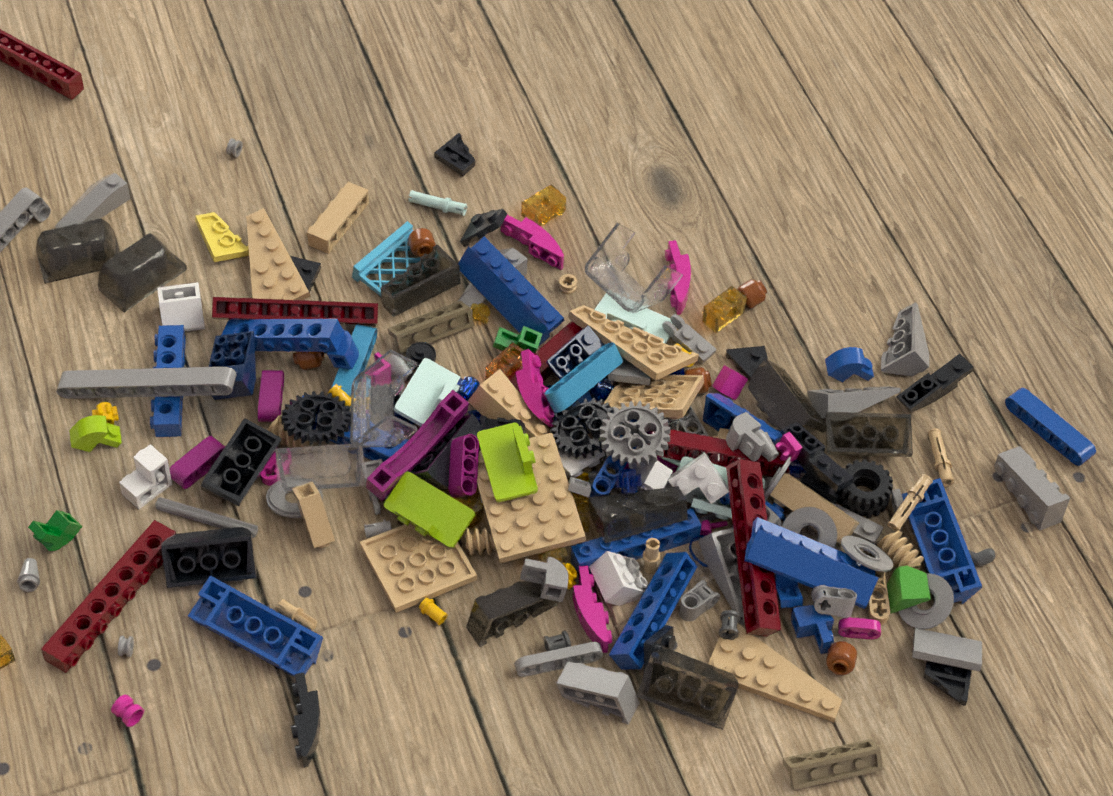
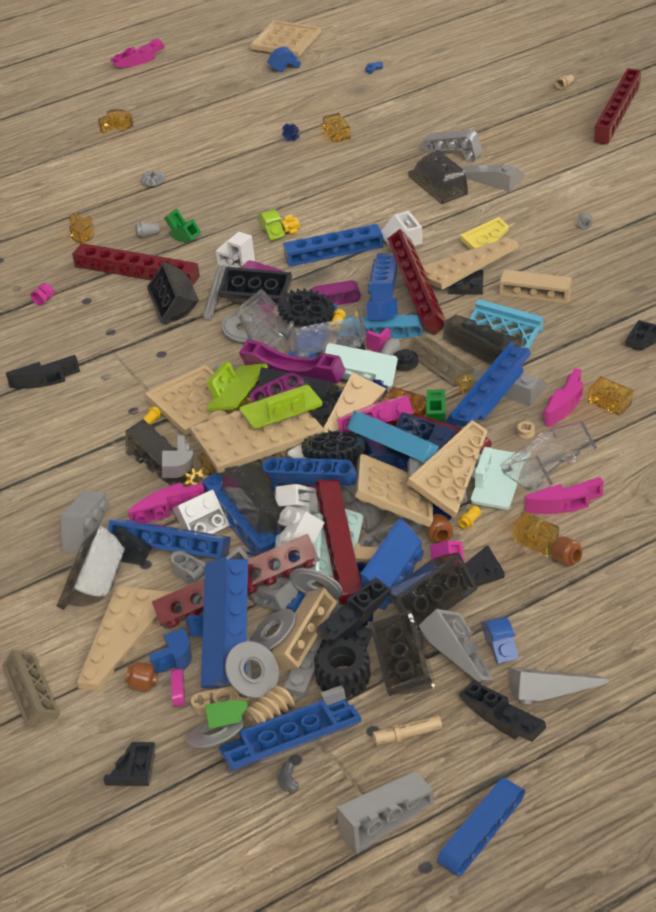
camera: 85 degrees right, 10 degrees down
light grey beam [56,367,236,399] -> none
clear smoke windscreen [98,233,187,313] -> none
light grey bush [118,636,134,657] -> none
blue slope [188,576,323,677] -> none
dark blue slope [208,331,256,400] -> none
tan axle [276,599,317,631] -> none
tan slope [292,481,335,548] -> none
light aqua pin [408,190,467,216] -> none
dark orange head [408,228,436,257] -> none
black wing [460,208,507,247] -> none
light grey beam [515,642,603,677] -> none
dark grey bush [543,630,571,652] -> none
light grey tile [568,477,591,497] -> none
light grey gear [600,401,670,468] -> none
clear blue gear [615,469,642,493] -> none
tan pin [643,538,661,574] -> none
light grey hinge [662,314,717,364] -> none
dark grey bush [719,610,740,640] -> none
light grey brick [726,412,766,461] -> none
light grey cone [755,429,779,462] -> none
dark pink tile [775,432,803,462] -> none
light grey piece [811,585,857,618] -> none
tan pin [887,474,933,532] -> none
light grey tile [912,628,982,671] -> none

